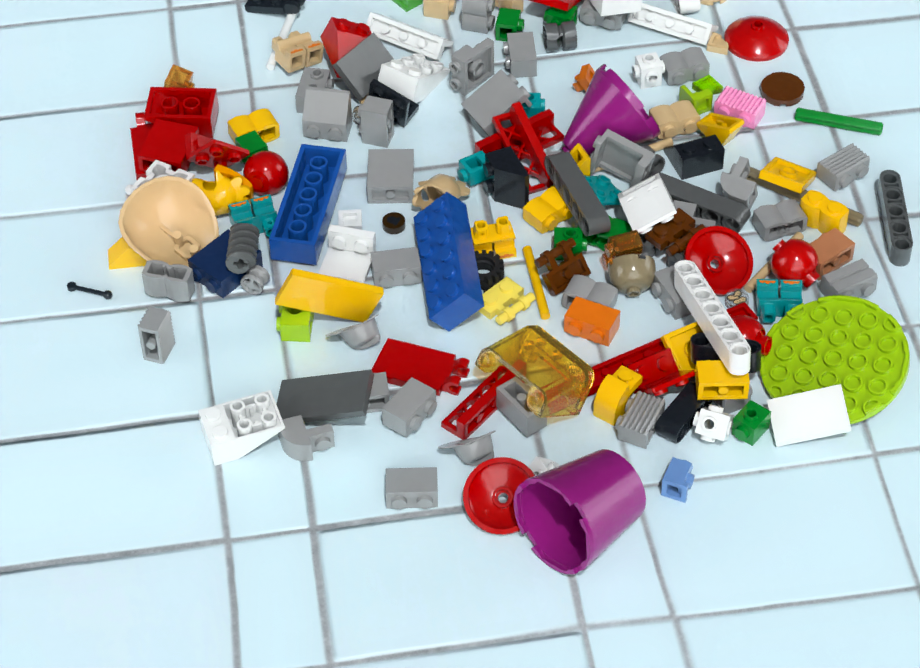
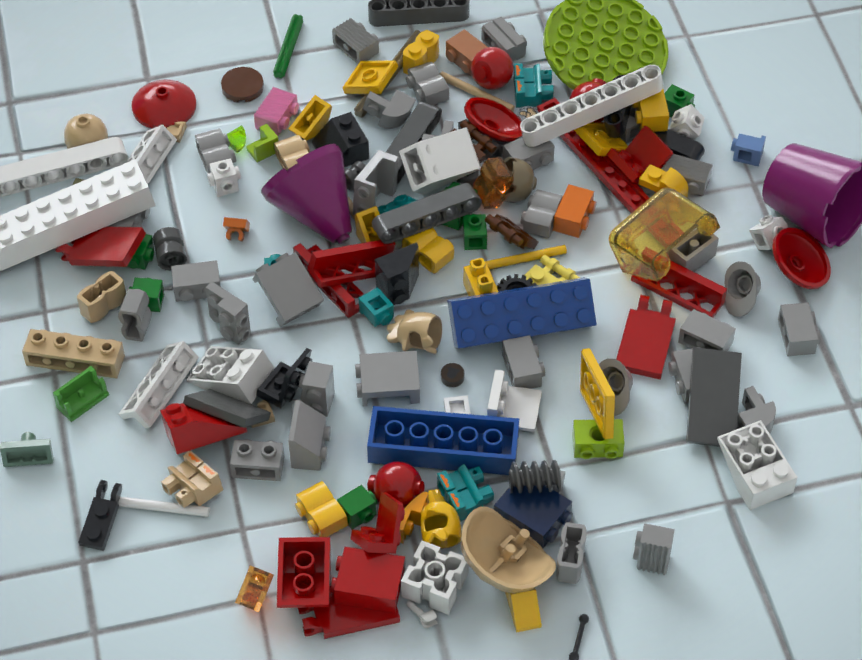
camera: 95 degrees left, 5 degrees up
white tile [767,384,852,447] -> none

